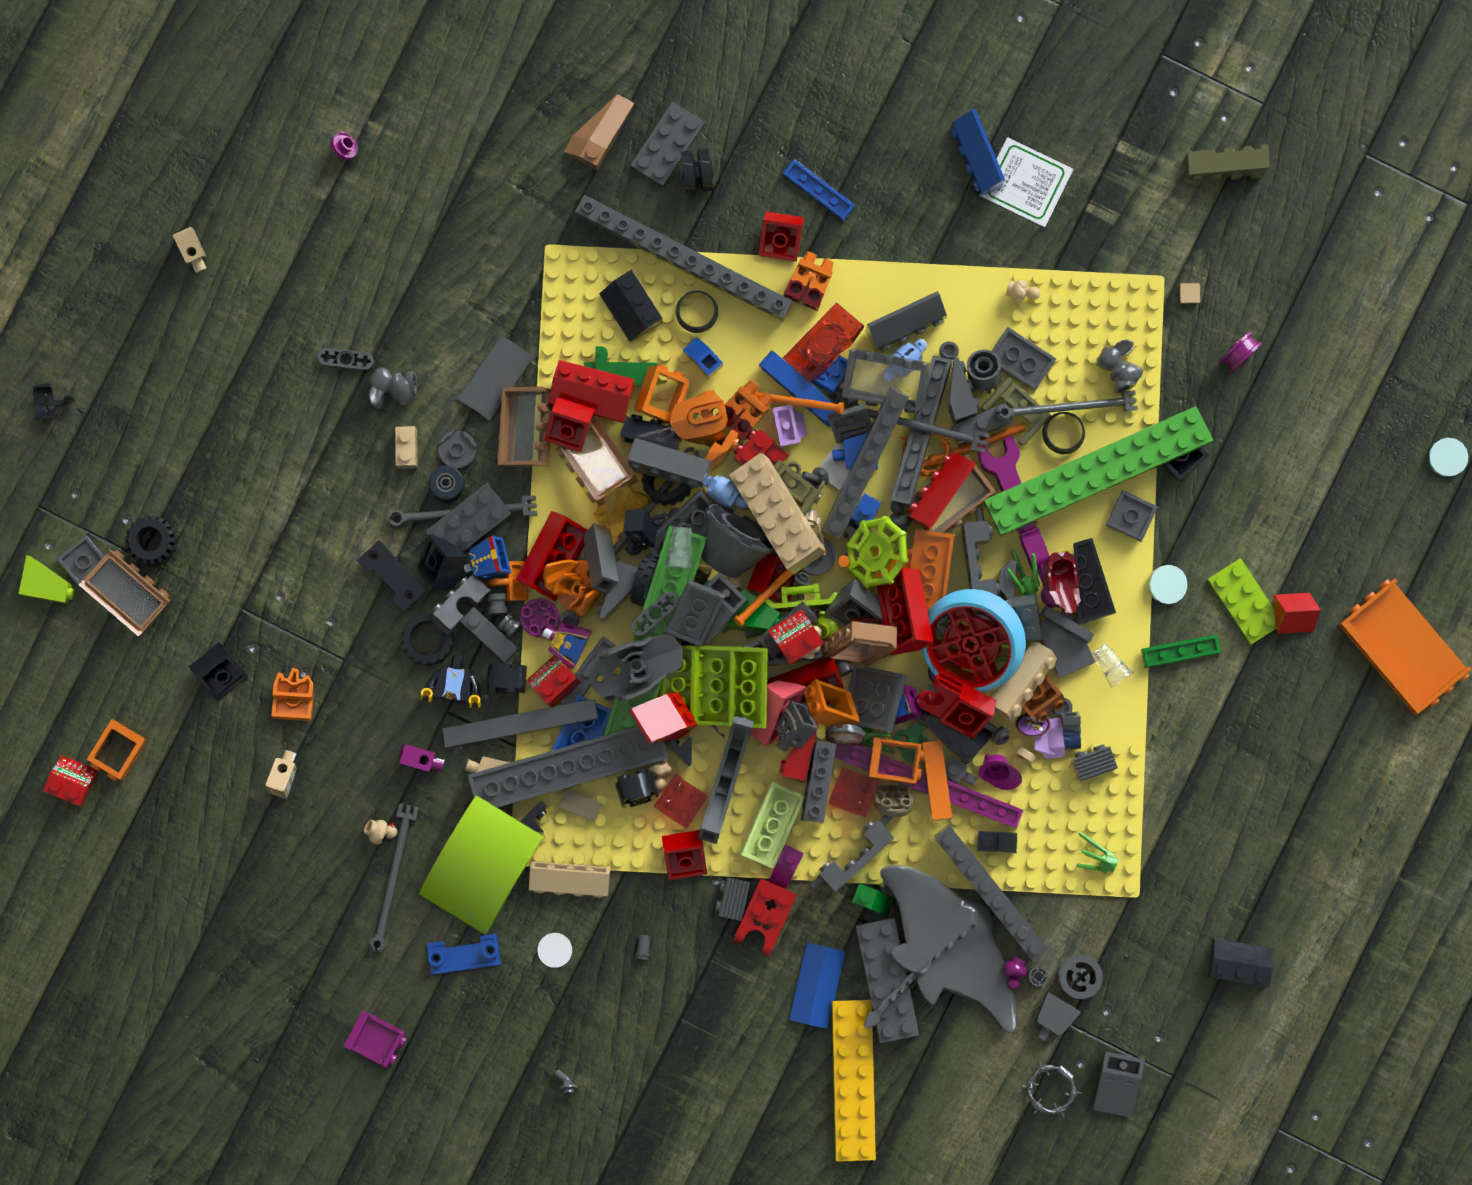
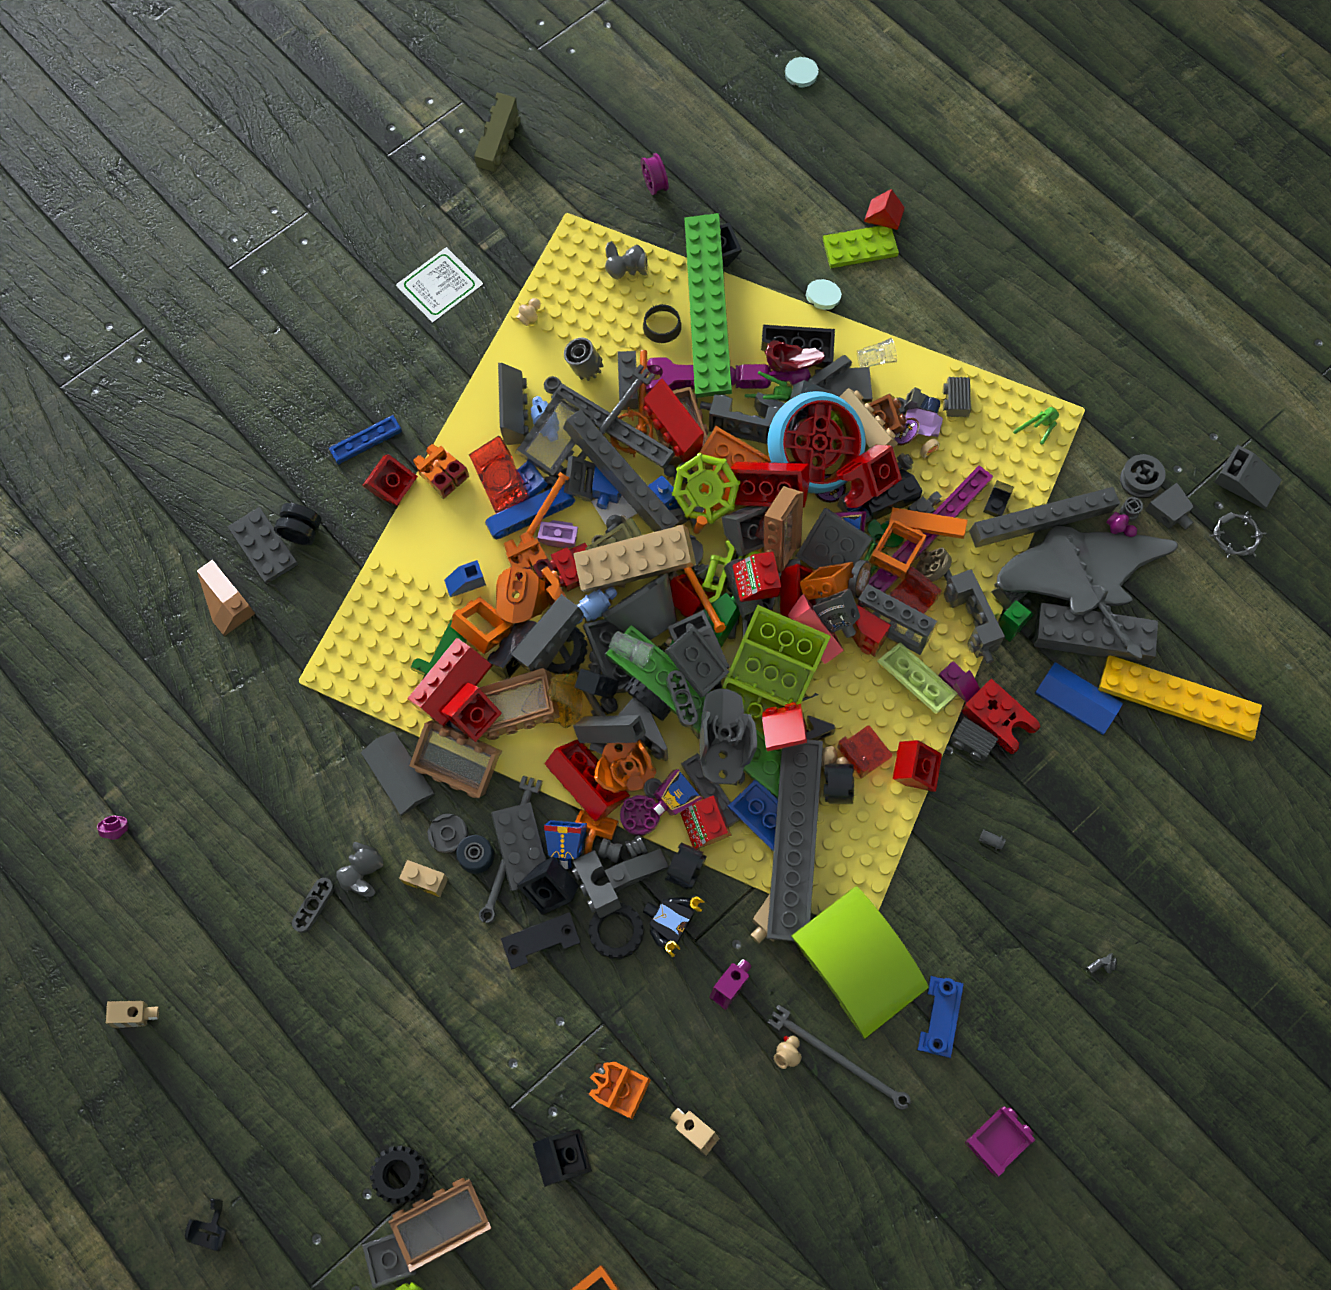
camera: 65 degrees left, 15 degrees down
dark grey tile [443,699,598,748] -> none
black slope [519,801,548,832] -> none
tan brick [529,861,610,898] -> none
white sticker [538,933,572,968] -> none
dark tan tile [558,789,602,822] -> none
dark grey brick [575,195,792,322] -> none
black slope [599,270,663,343] -> none
black tyre [676,290,718,333] -> none
dark grey arch [698,716,753,844] -> none
dark grey slope [947,357,980,425] -> none
blue slope [950,109,1005,196] -> none
magenta piece [978,754,1022,790] -> none
olive plate [980,377,1051,446] -> none
dark grey tile [992,327,1057,392] -> none
dark grey hinge [994,390,1138,422] -> none
dark grey plate [1105,490,1158,542] -> none
green tile [1141,634,1221,668] -> none
tan tile [1180,283,1200,304] -> none
black slope [1207,938,1273,988] -> none
orange panel [1338,579,1471,715] -> none

